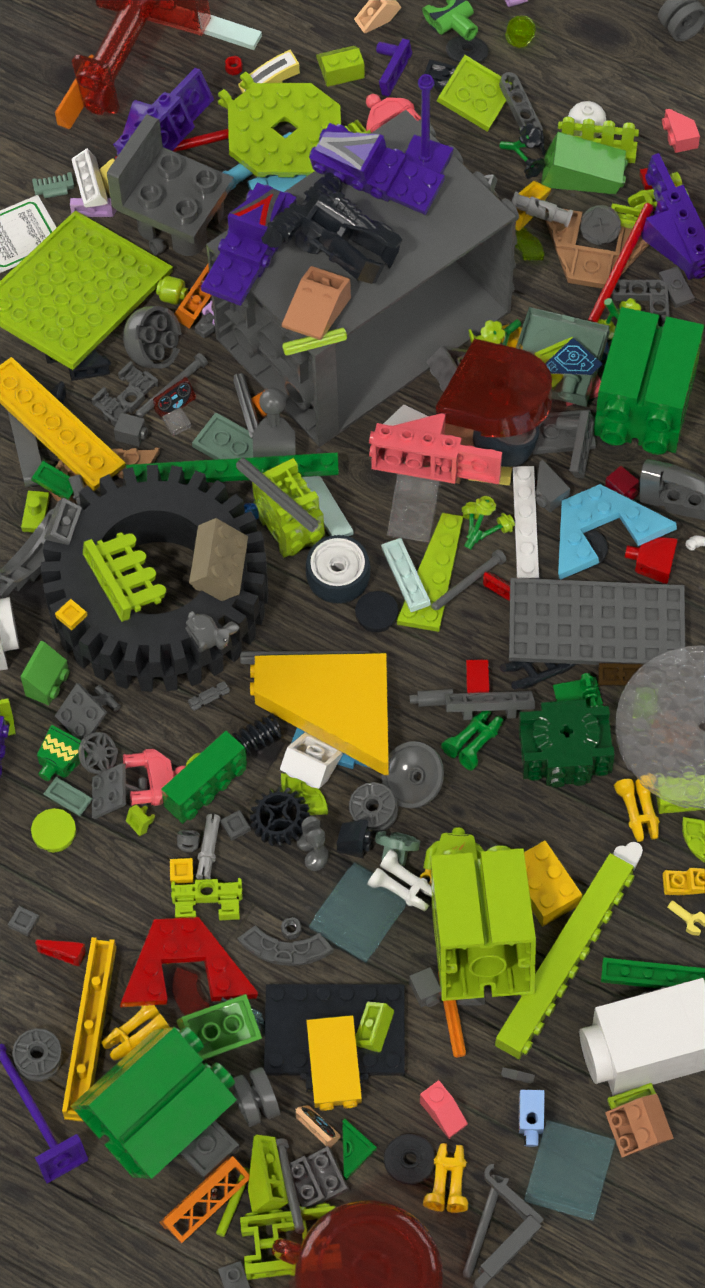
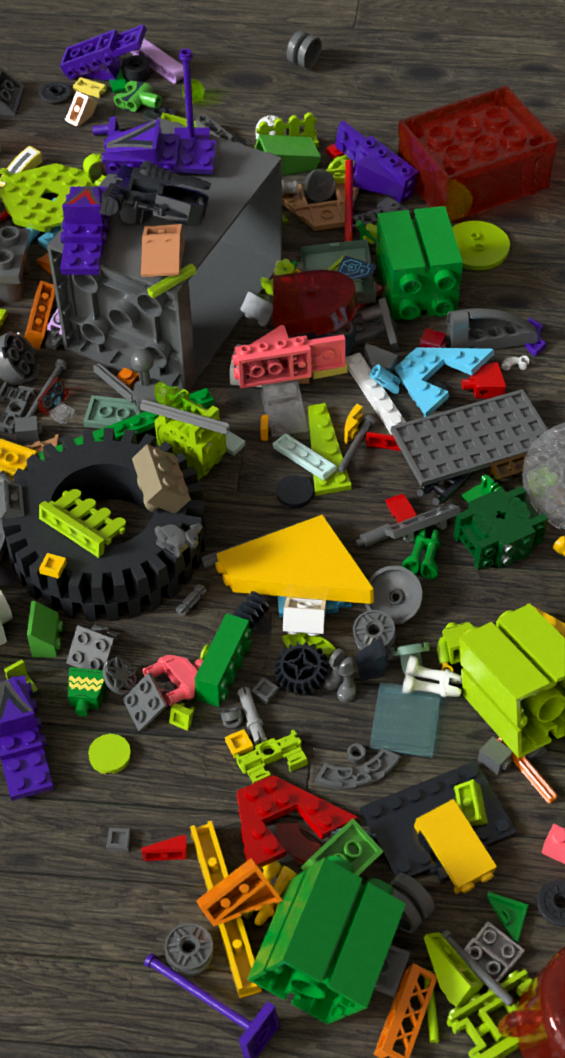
camera: 25 degrees left, 10 degrees down
sand green tile [44,777,93,816] -> none
lime head [156,276,188,305] -> none
light nougat slope [296,1105,341,1148] -> none
wheel [306,535,370,604] -> none
lime slope [316,46,365,87] -> none
plant [462,496,515,550] -> none
coral slope [662,109,700,153] -> none
none -> piece [83,154,108,181]
none -> clear neon green hair [154,381,187,407]
none -> orange wedge [196,858,283,926]
none -> light orange tile [260,415,269,441]
none -> yellow slope [344,404,363,444]
none -> medium azure hinge [370,364,401,394]

